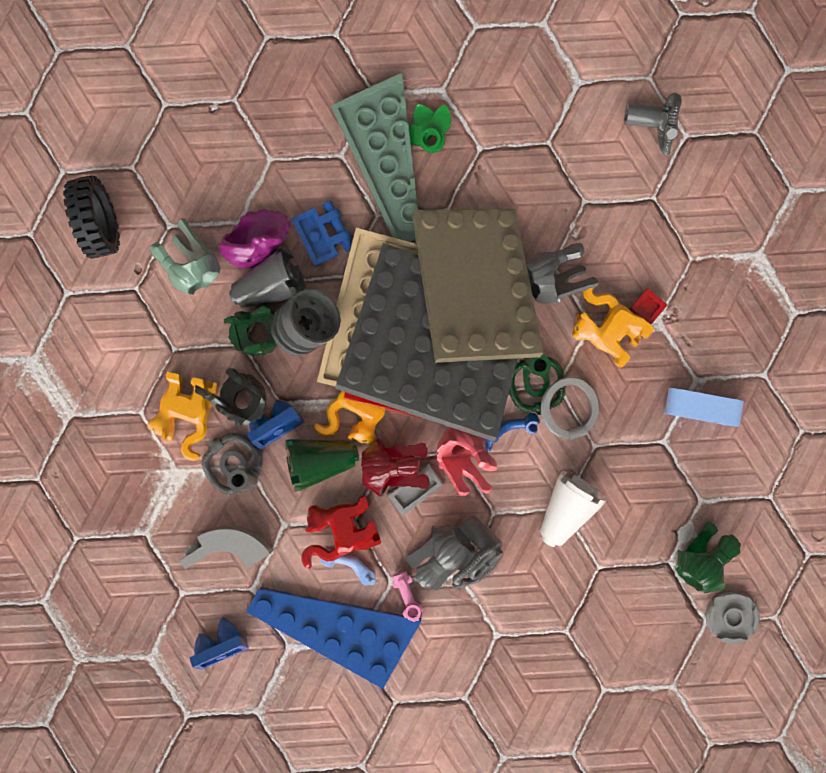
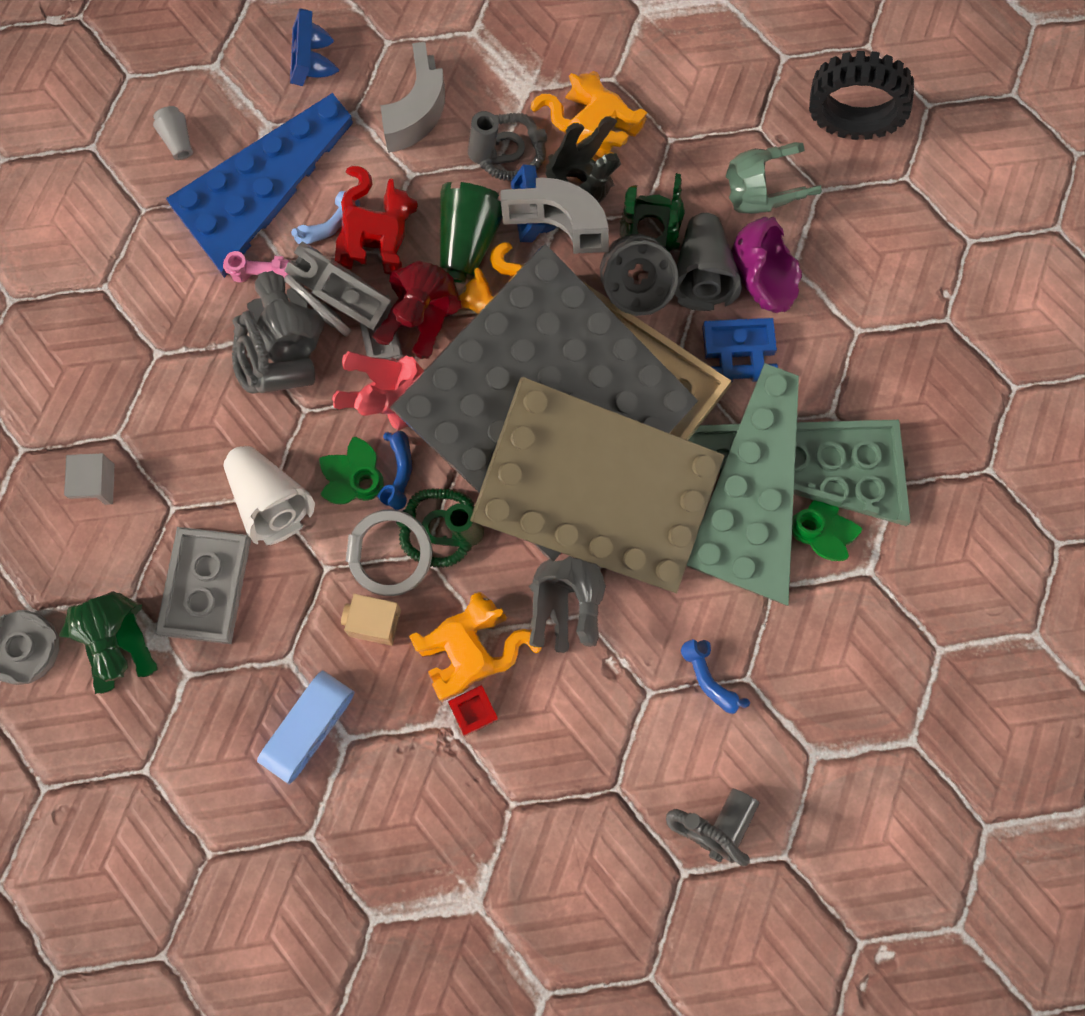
camera: 115 degrees right, 15 degrees down
none -> light grey panel [64,453,115,505]
none -> light grey cone [153,106,193,160]
none -> light grey tile [155,527,251,644]
none -> light grey plate [284,241,391,330]
none -> light grey piece [284,274,351,337]
none -> green plate [319,437,384,505]
none -> tan brick [341,594,401,646]
none -> light grey arch [501,178,609,254]
none -> blue piece [681,639,750,714]
none -> sand green wing [687,363,799,606]

